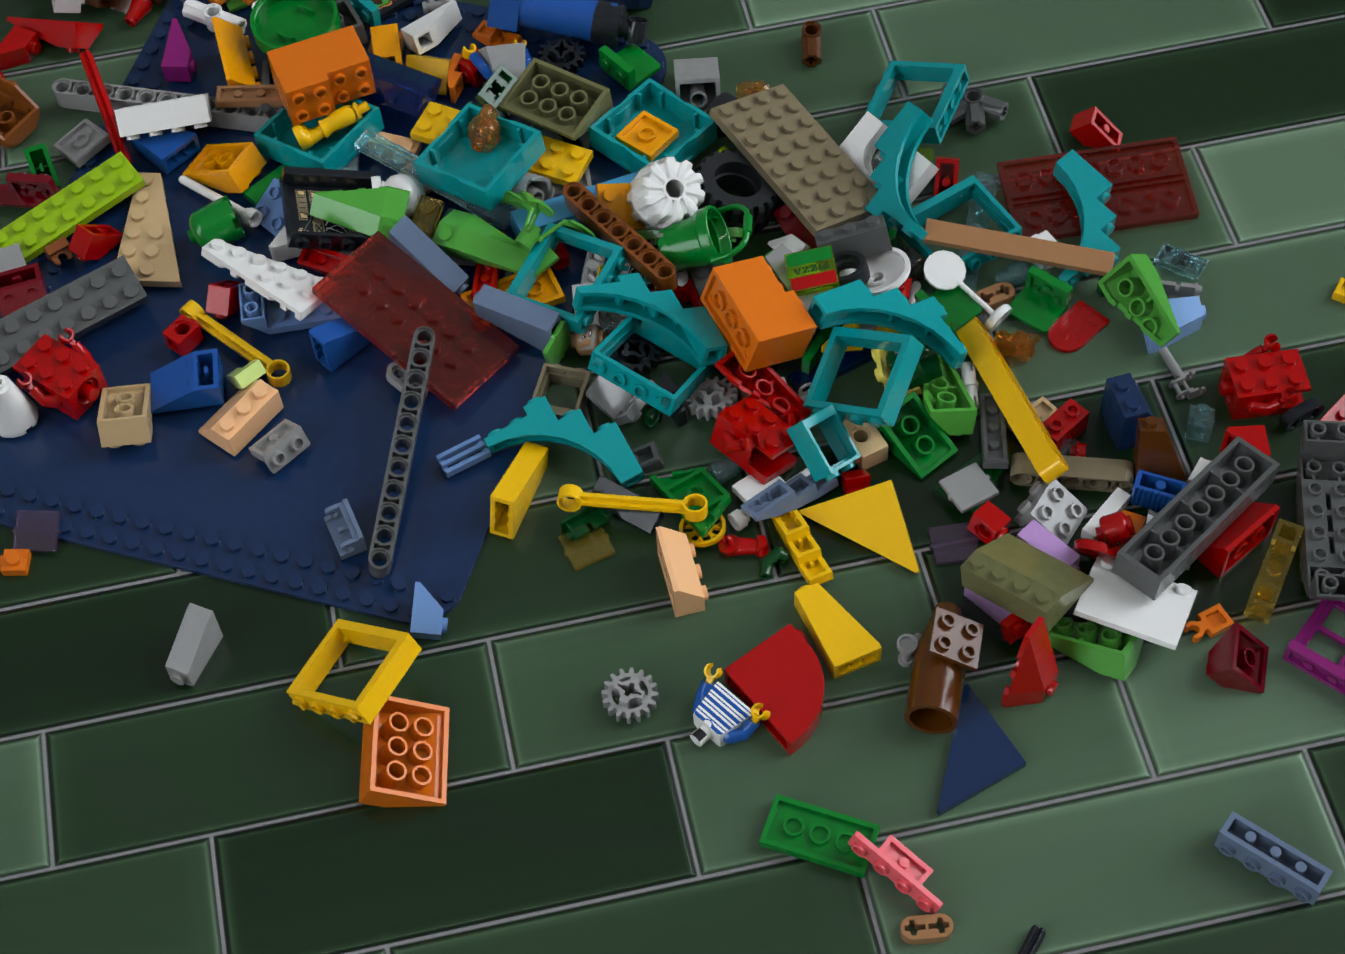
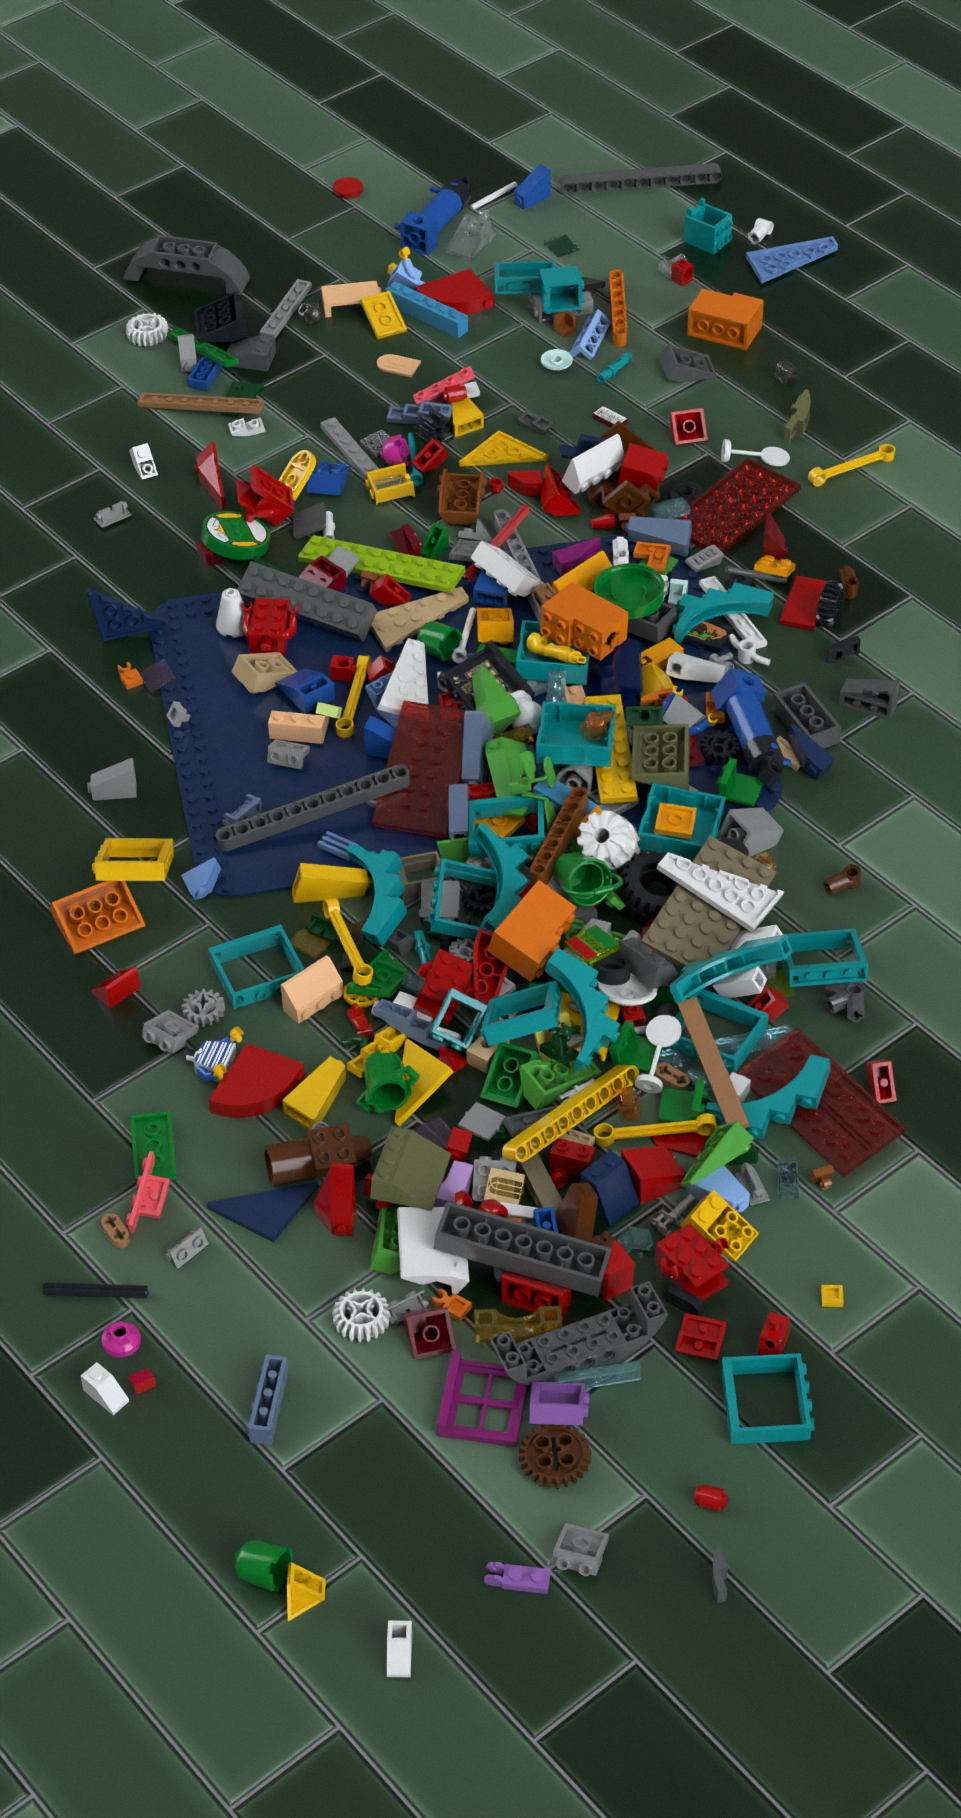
camera: 60 degrees right, 10 degrees down
none -> red slope [91,966,141,1008]
none -> light grey plate [142,1010,199,1053]
none -> light grey hinge [165,1227,209,1269]
none -> light grey tile [166,701,191,727]
none -> teal window [208,925,304,1009]
none -> white gear [332,1287,391,1343]
none -> green container [356,1051,420,1115]
none -> light grey hinge [385,1290,429,1325]
none -> teal pin [412,930,433,965]
none -> light grey slope [458,519,494,542]
none -> piece [483,1167,526,1205]
none -> reddish brown piece [592,1231,618,1248]
none -> yellow piece [594,1113,717,1147]
none -> red slope [621,1145,686,1205]
none -> white wing [656,852,784,933]
none -> yellow slope [680,1189,759,1262]
none -> dark orange tile [809,1164,835,1191]

